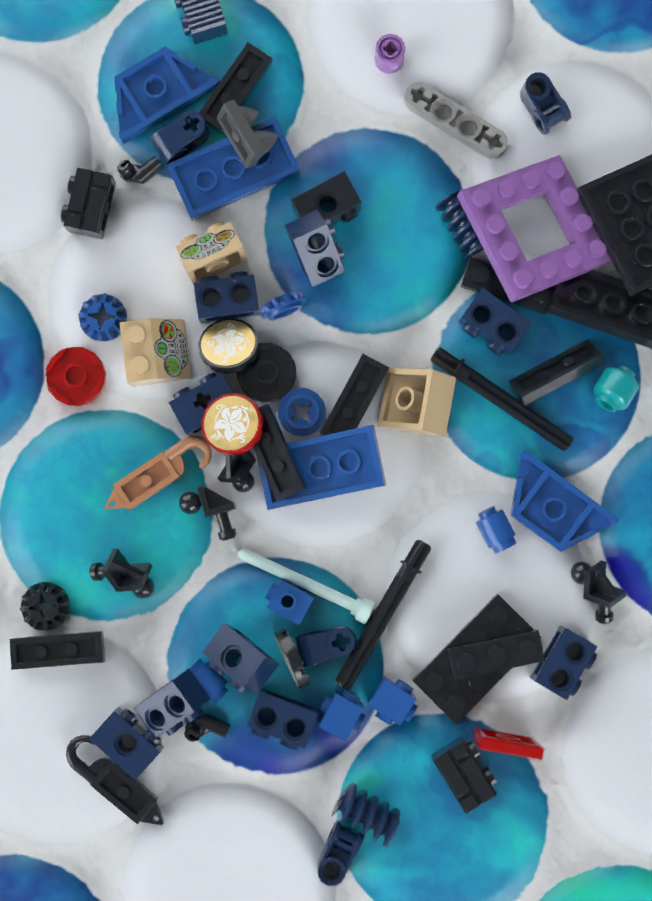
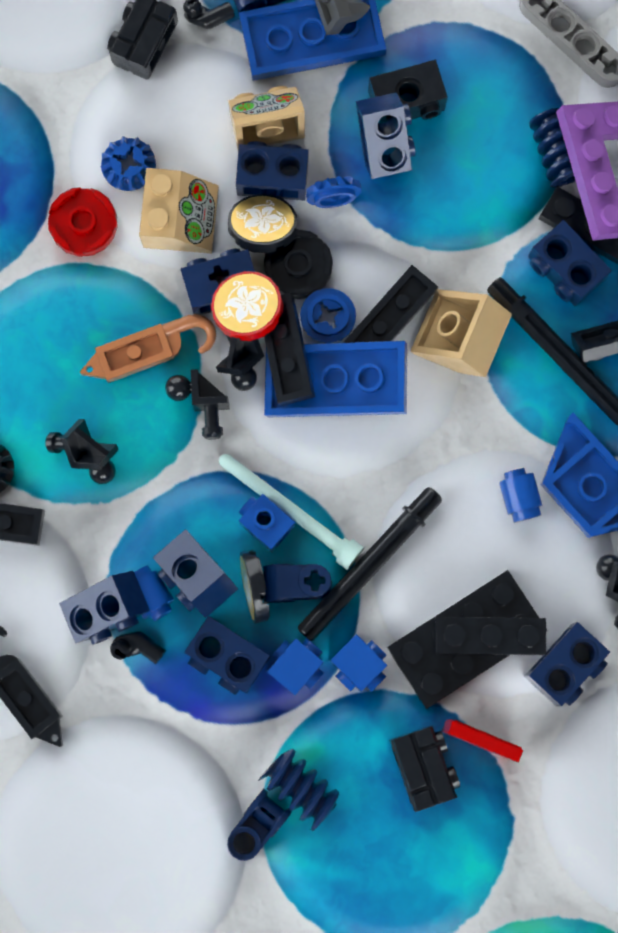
camera: 10 degrees right, 5 degrees down
dark blue brick [89,707,164,781] -> none

